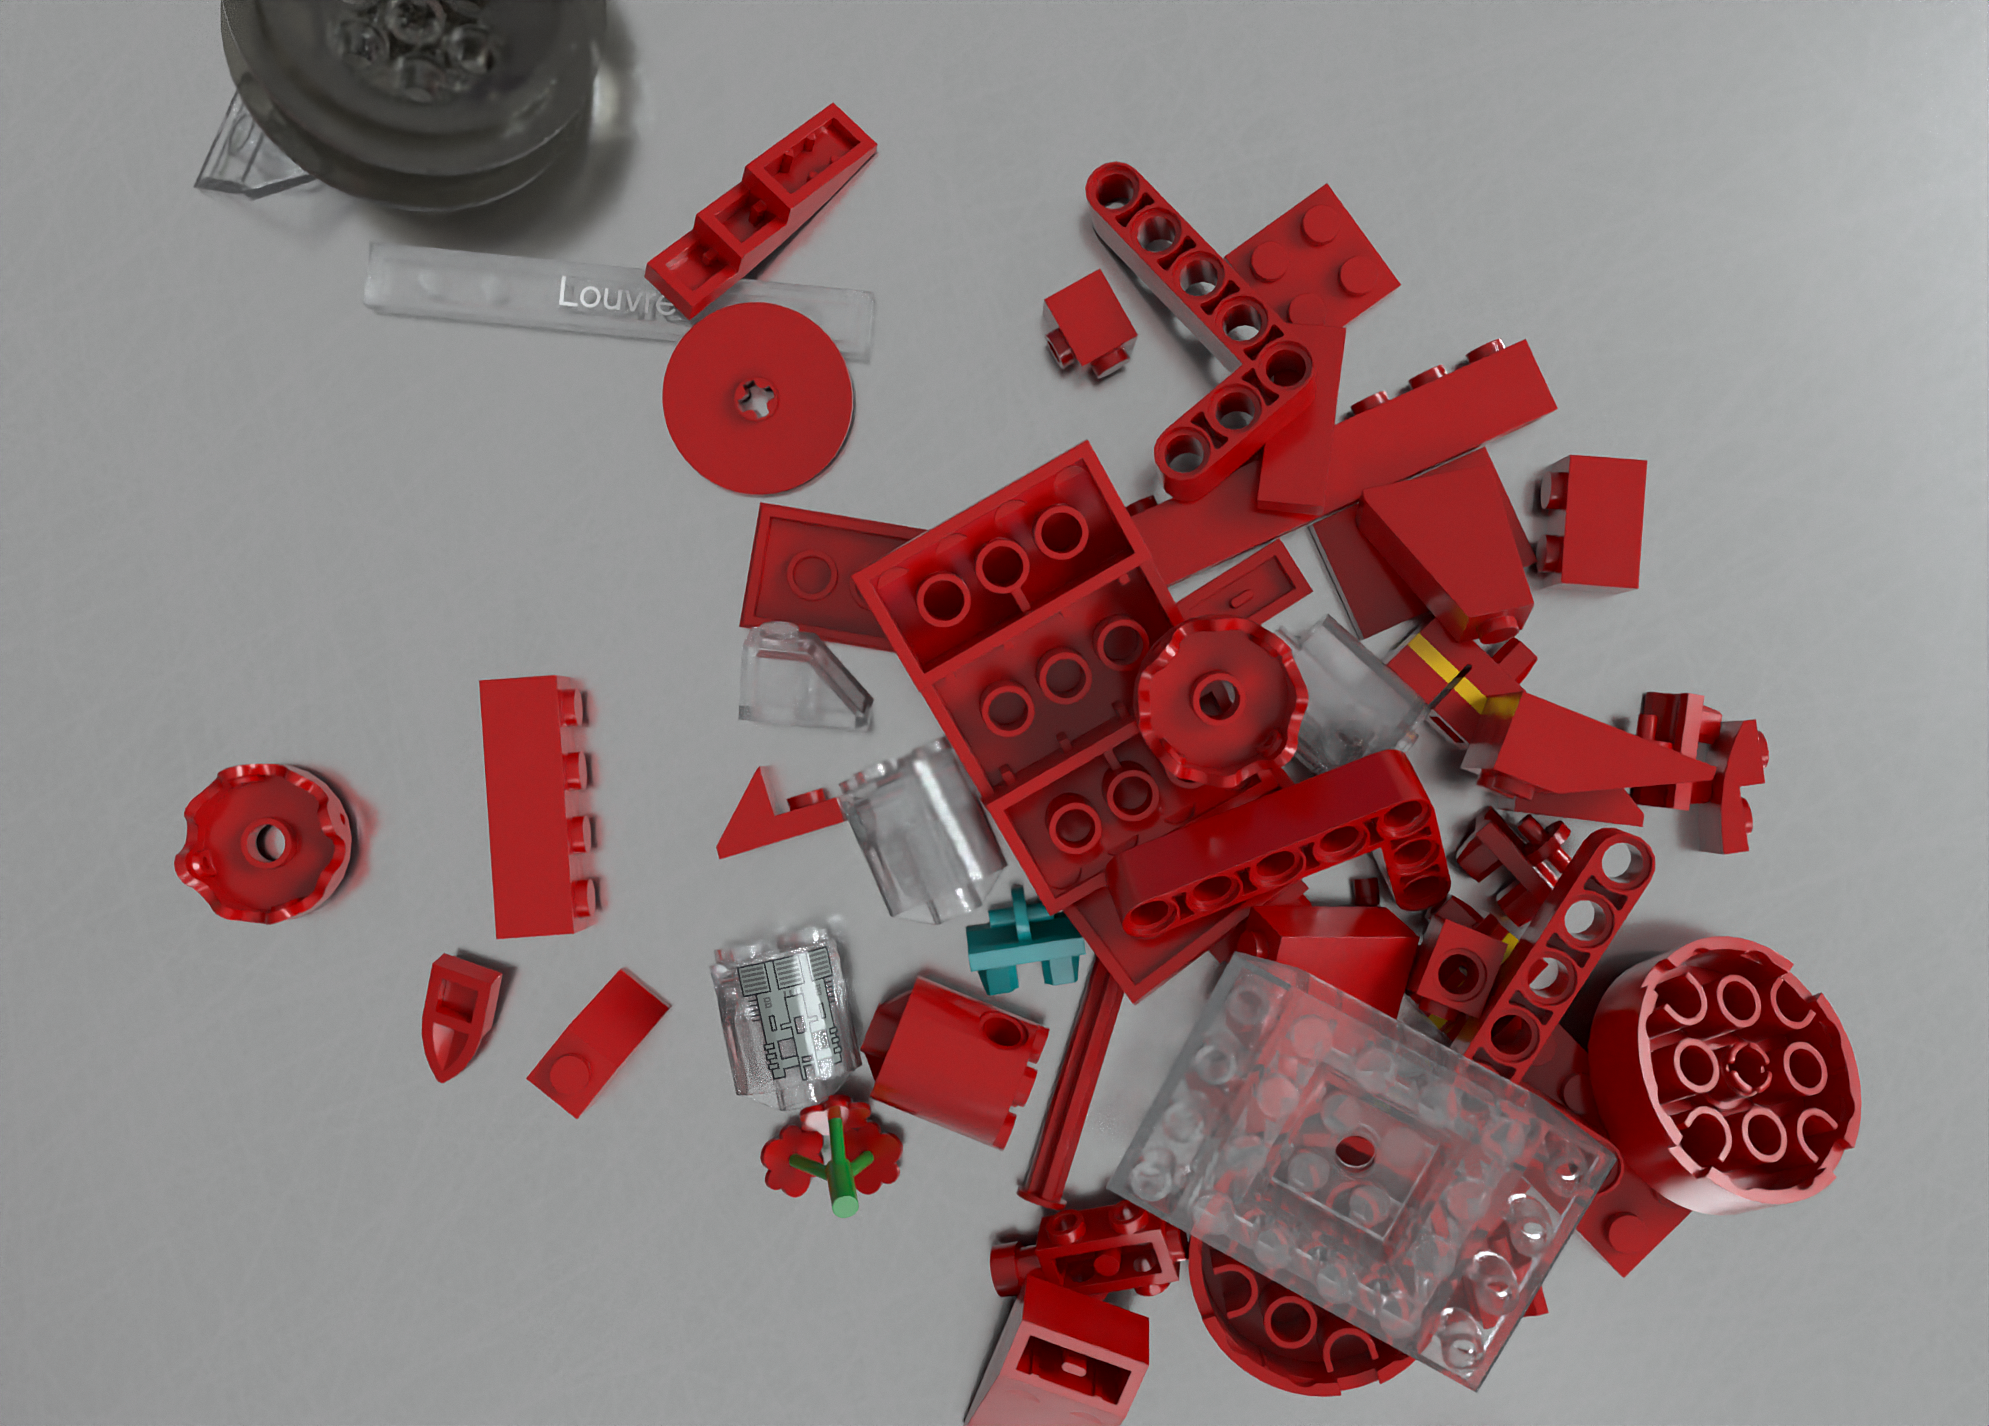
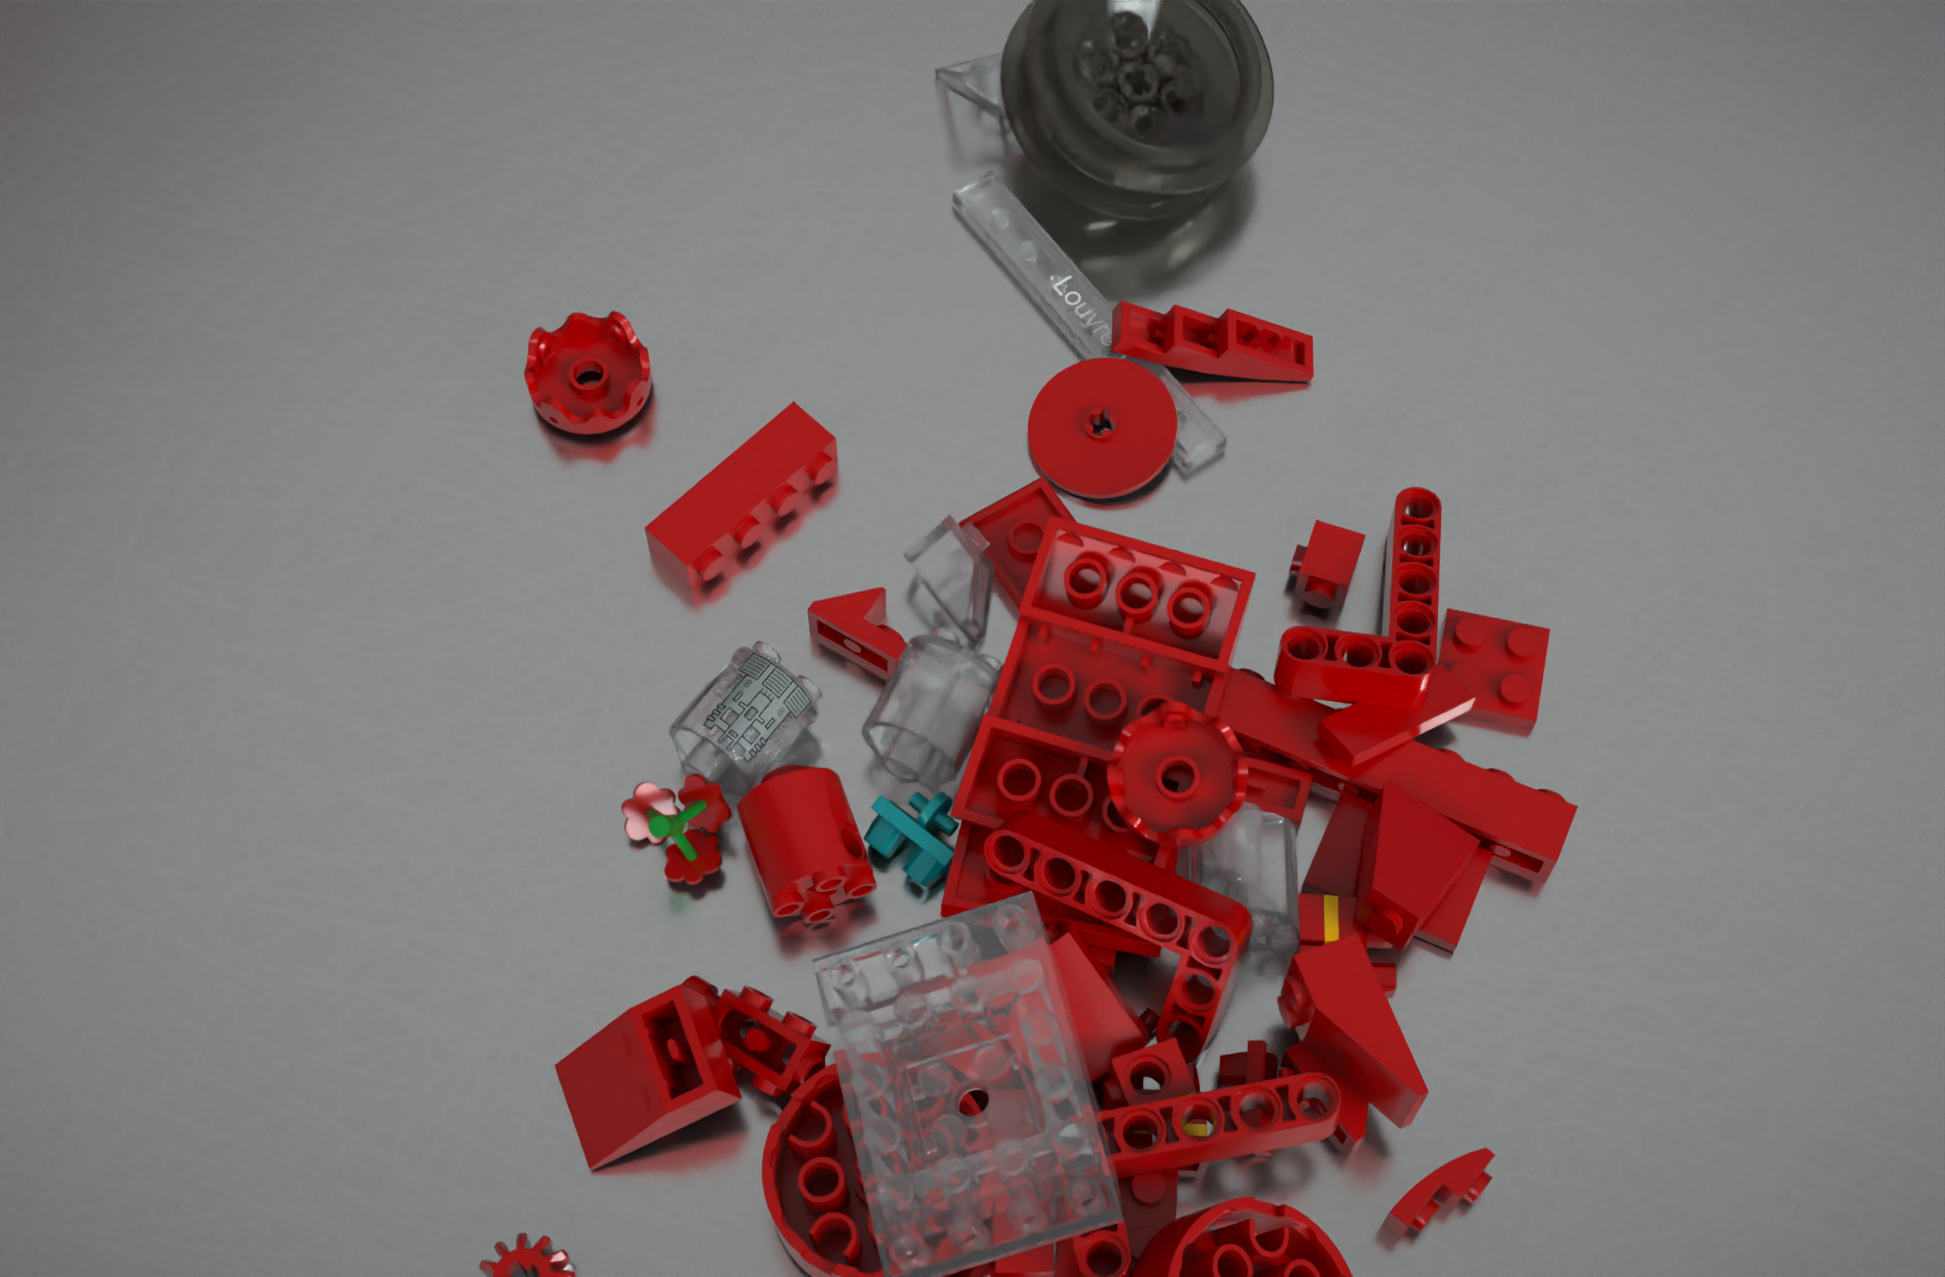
camera: 50 degrees right, 25 degrees down
red plate [422,953,503,1084] -> none
red slope [526,968,671,1119] -> none
red axle [1016,957,1124,1210] -> none
red brick [1536,454,1647,594] -> none
red hips [1632,692,1722,811] -> none

